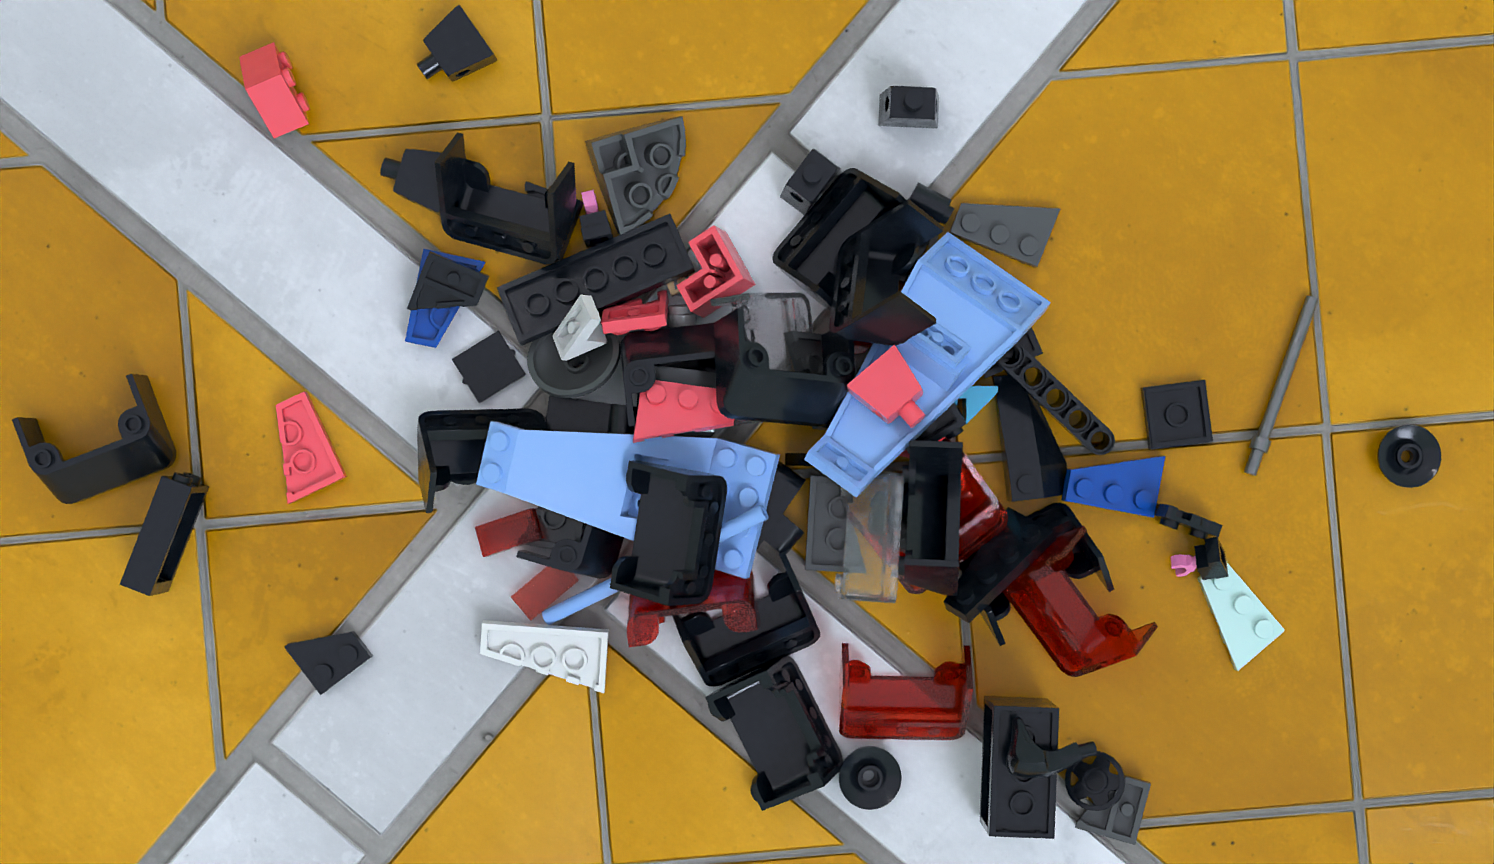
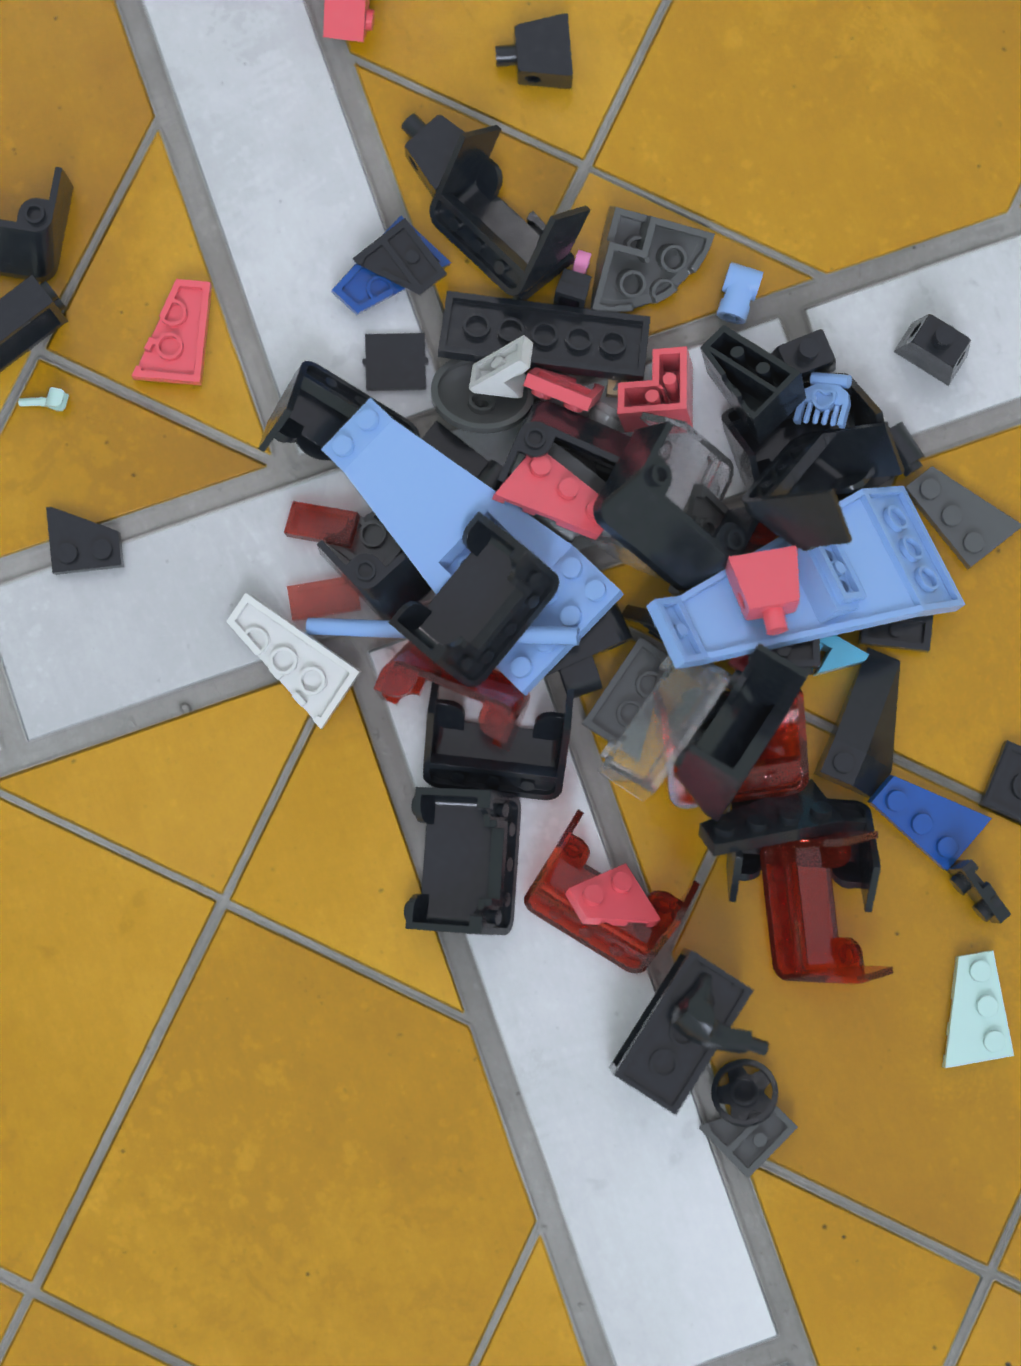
camera: 30 degrees right, 5 degrees down
black dish [839,746,902,810] -> none
black beam [996,343,1115,455] -> none
black piece [1170,537,1228,580] -> none
none -> light aqua hand [18,387,69,411]
none -> coral wing [565,863,661,927]
none -> black wedge [700,325,806,444]
none -> light blue piece [716,262,763,324]
none -> light blue piece [793,372,852,429]

